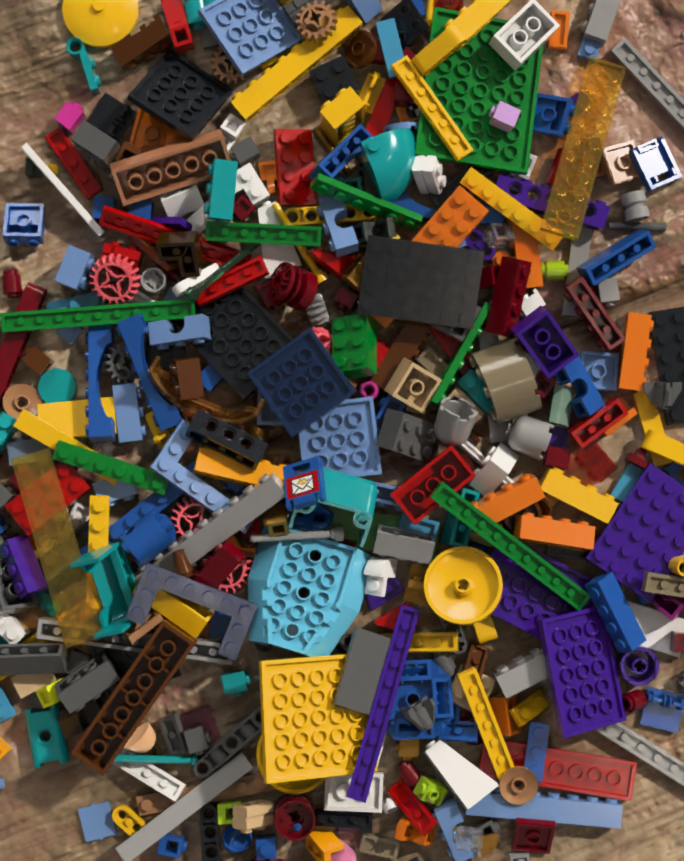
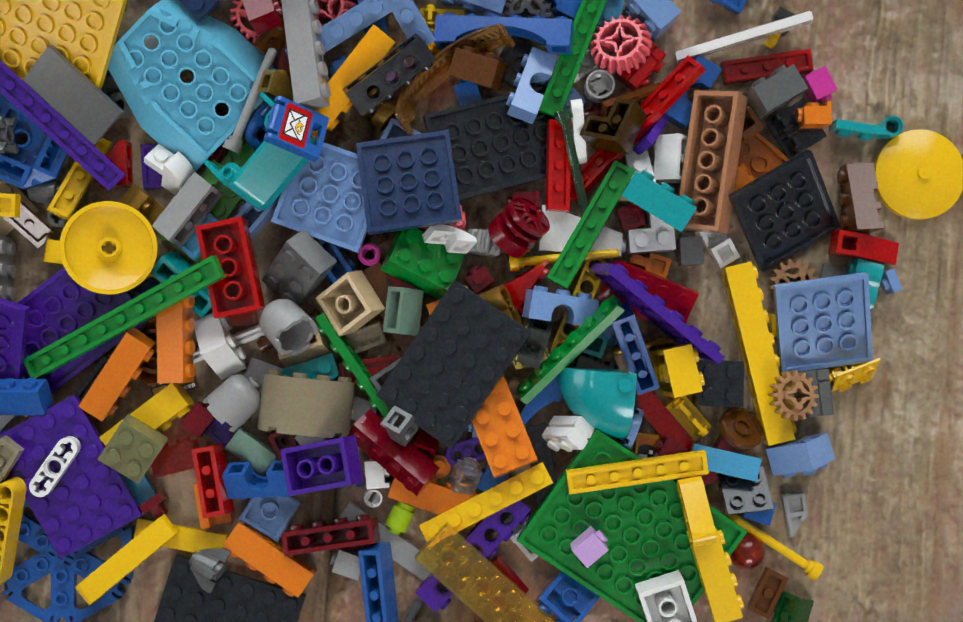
camera: 120 degrees right, 0 degrees up
none -> white beam [29,436,81,497]
none -> olive brick [97,414,168,484]
none -> white hinge [364,489,382,508]
none -> dark grey brick [380,405,418,447]
none -> sand green brick [383,286,424,336]
none -> white slope [423,224,477,254]
none -> dark purple plate [589,263,725,364]
none -> orange brick [795,101,832,129]

